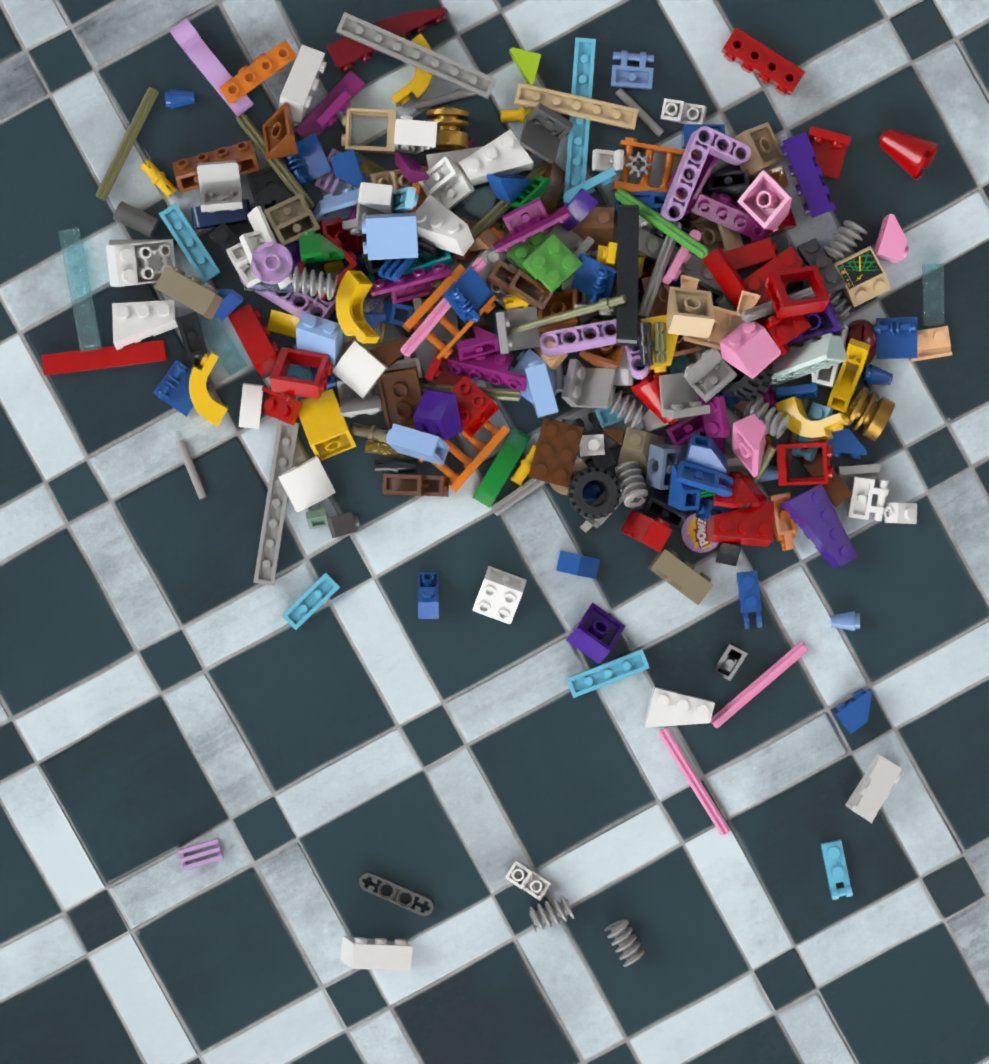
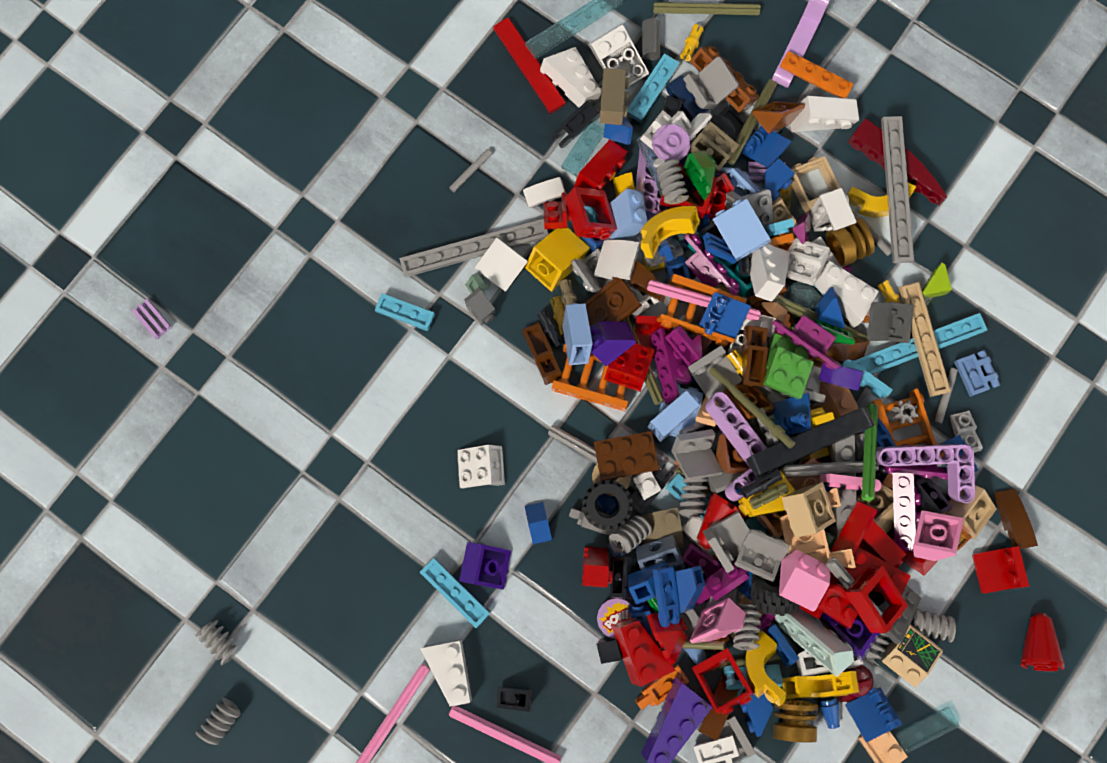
camera: 65 degrees right, 10 degrees down
blue hinge [153,360,210,417] -> none
blue cone [164,88,195,109] -> none
yellow arch [189,350,228,427] -> none
magenta bracket [296,71,365,139] -> none
white wedge [340,936,413,971] -> none
white slope [358,182,394,214] -> none
dark grey beam [359,872,434,916] -> none
blue slope [418,572,439,619] -> none
green slope [472,427,531,508] -> none
white slope [505,861,552,901] -> none
yellow pin [510,445,536,486] -> none
white bracket [592,149,625,173] -> none
reddish brown slope [602,427,624,446] -> none
dark tan wedge [648,548,713,605] -> none
red brick [721,27,805,96] -> none
blue hinge [736,570,762,629] -> none
dark purple wedge [780,132,836,218] -> none
bright pink slope [874,214,909,264] -> none
none -> reddish brown slope [994,489,1038,549]

